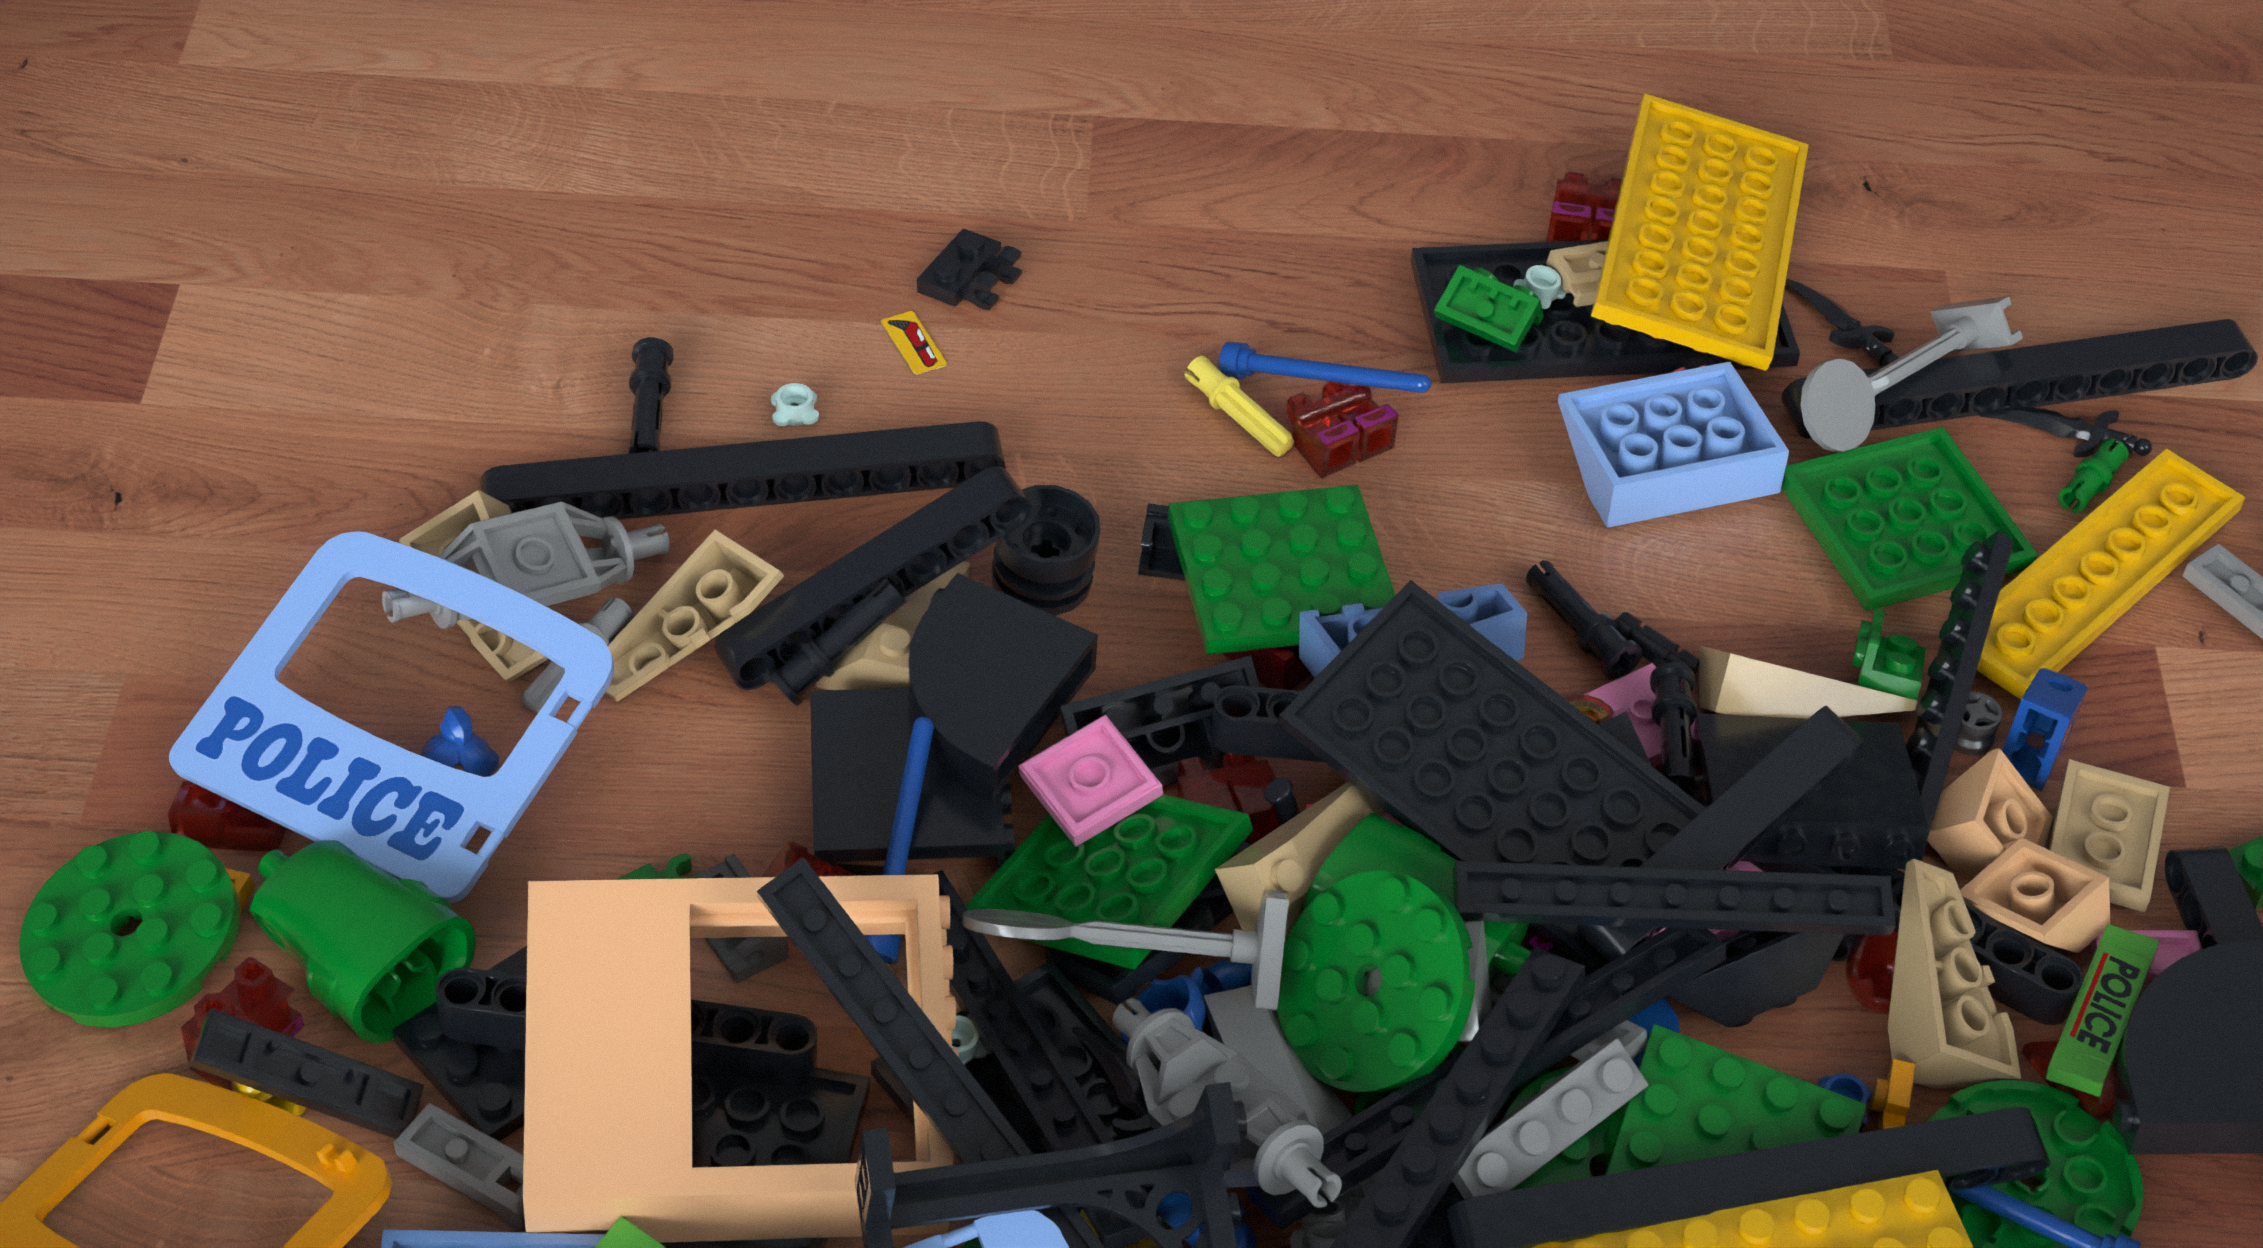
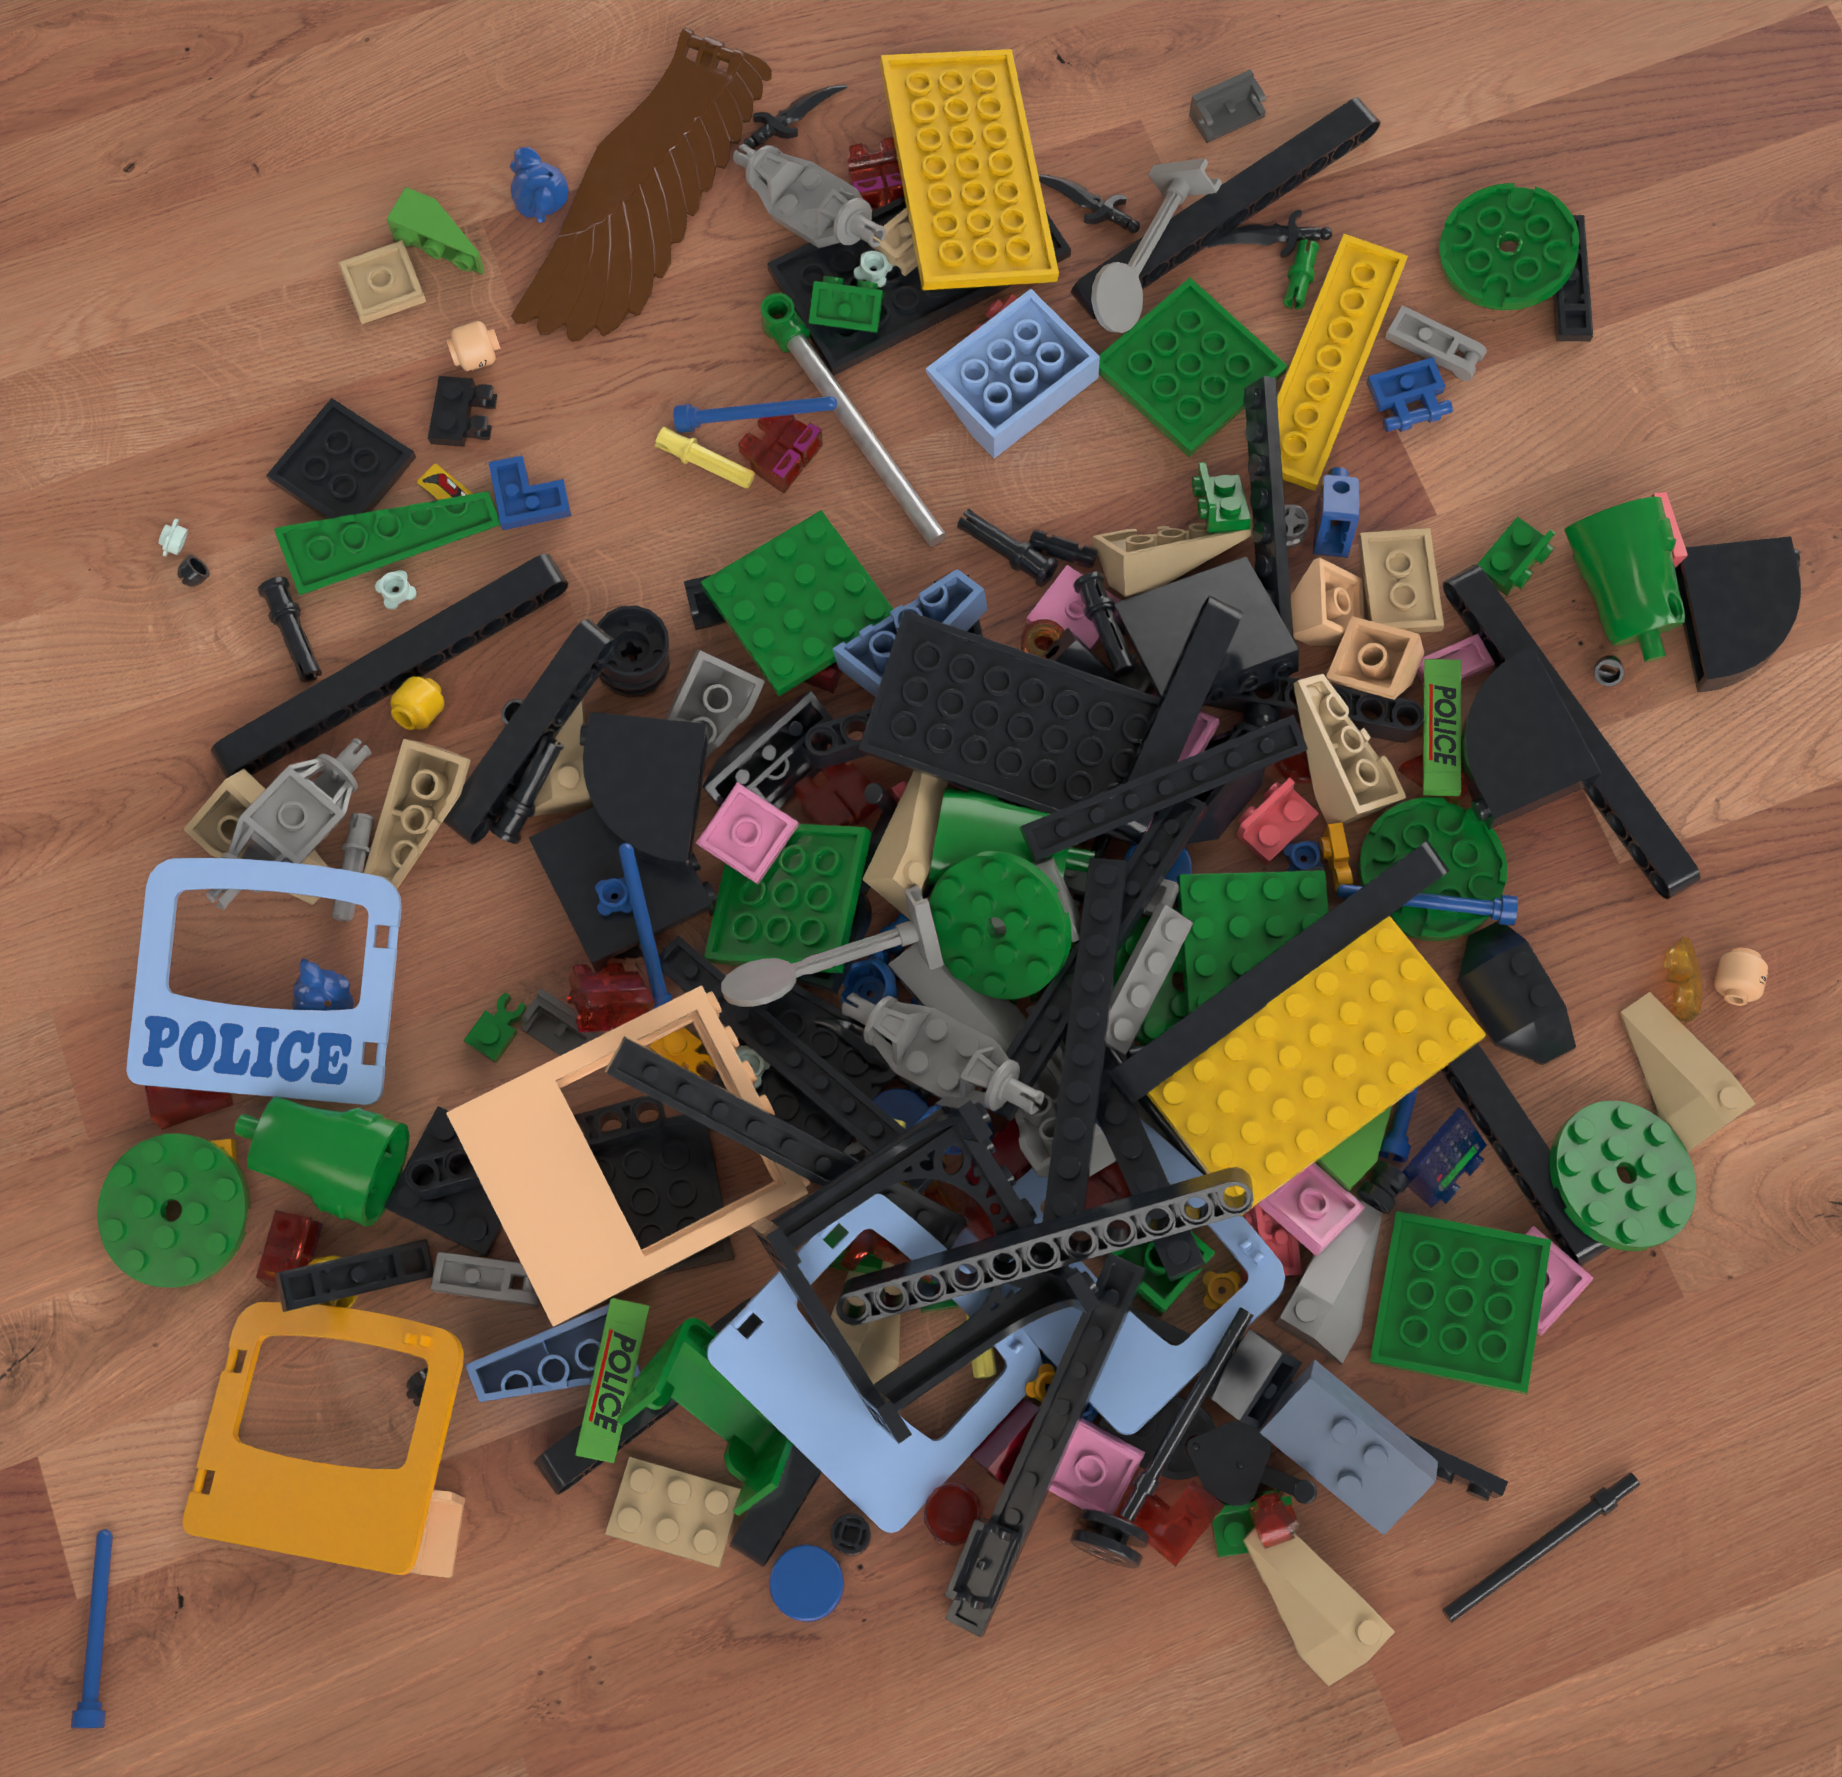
camera: 20 degrees left, 25 degrees up
none -> light aqua plate [158,518,188,557]
none -> black hinge [177,555,210,587]
none -> black plate [266,398,416,519]
none -> green wing [274,491,501,596]
none -> tan plate [338,240,426,324]
none -> bright green slope [386,187,485,275]
none -> yellow head [390,676,445,730]
none -> light nougat head [447,321,501,372]
none -> blue plate [488,455,572,530]
none -> blue hair [510,147,569,223]
none -> reddish brown animal [511,27,772,342]
none -> blue plate [595,877,632,916]
none -> light grey wedge [665,649,765,759]
none -> light grey plate [733,144,886,248]
none -> black piece [743,85,847,150]
none -> flat silver piece [761,293,946,547]
none -> dark grey hinge [1189,69,1266,143]
none -> coral bracket [1236,778,1319,866]
none -> blue plate [1366,357,1453,432]

